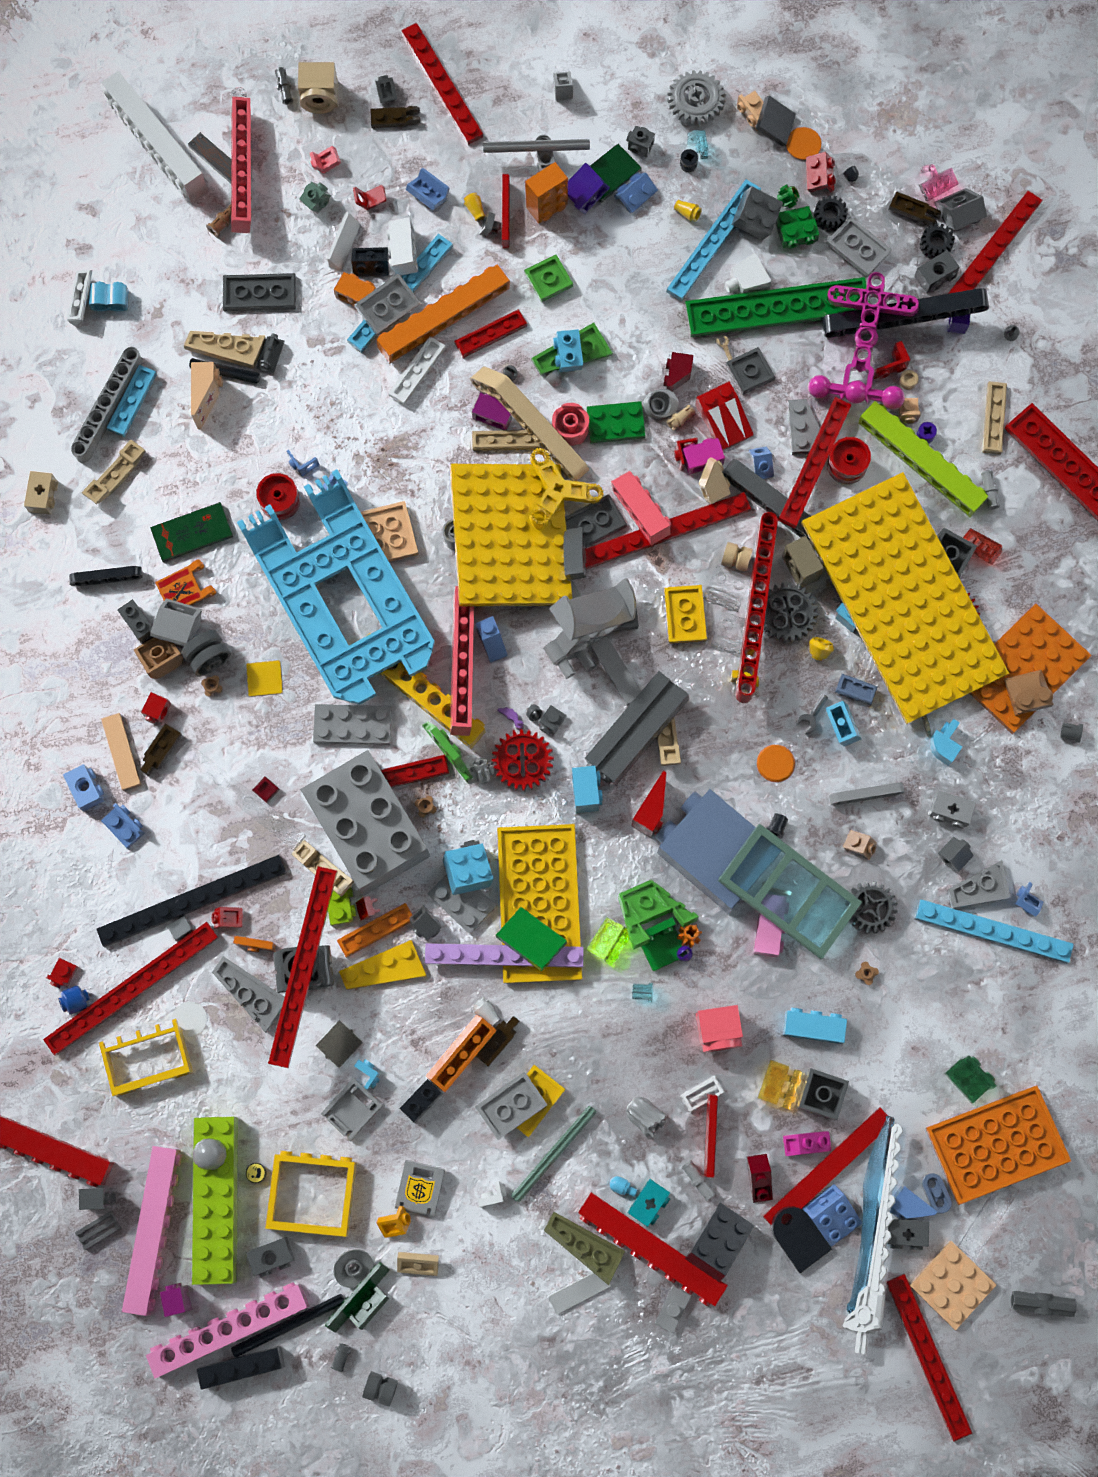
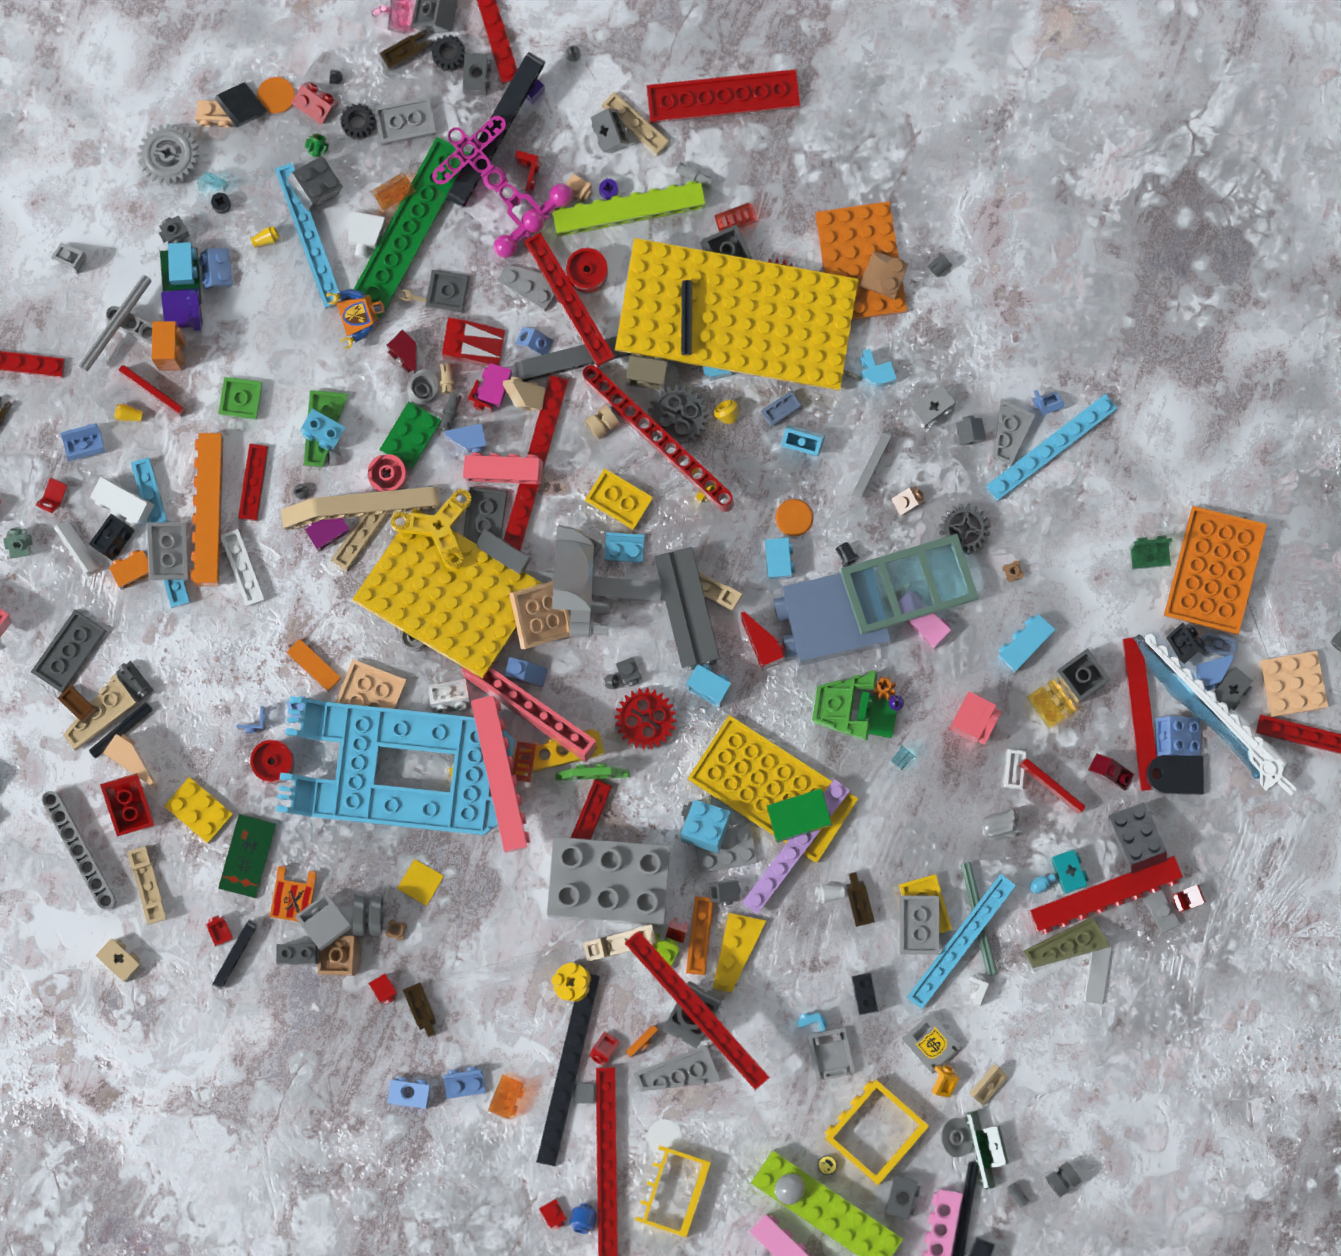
camera: 55 degrees left, 5 degrees up
light nougat tile [101,713,142,791] -> none
medium azure plate [107,365,157,437] -> none
dark red tile [252,776,280,803] -> none
light grey plate [313,704,392,745] -> none
clear smoke piece [316,1020,363,1068] -> none
medium nougat plate [415,796,437,818] -> none
orange brick [425,1015,497,1092] -> none
light grey gear [470,759,495,783] -> none
dark grey tile [479,212,502,237] -> none
medium lavender piece [498,707,524,731] -> none
clear neon green bracket [586,917,629,966] -> none
light grey pin [681,1160,716,1201] -> none
green plate [776,206,819,249] -> none
dark pink bracket [783,1131,831,1156] -> none
flat silver piece [796,694,828,734] -> none
tan tile [899,370,919,390] -> none
none -> reddish brown tile [57,685,96,724]
none -> red slope [100,773,154,837]
none -> yellow plate [164,777,234,844]
none -> medium azure brick [168,242,197,285]
none -> red bracket [205,915,233,947]
none -> orange tile [286,639,341,692]
none -> torso [326,289,384,349]
none -> clear orange bracket [370,172,415,211]
none -> white bracket [428,679,471,714]
none -> dark grey pin [438,393,462,431]
none -> medium blue slope [444,423,487,453]
none -> coral brick [471,695,531,853]
none -> clear orange bracket [488,1074,526,1120]
none -> light nougat plate [509,580,570,649]
none -> clear red slope [512,741,536,782]
none -> yellow plate [552,962,591,1002]
none -> brick [590,108,630,153]
none -> medium azure plate [604,532,644,563]
none -> black axle [681,280,692,356]
none -> medium azure brick [765,538,795,580]
none -> medium azure plate [907,874,1016,1009]
none -> black bracket [1166,622,1208,664]
none -> bracket [1173,884,1206,912]

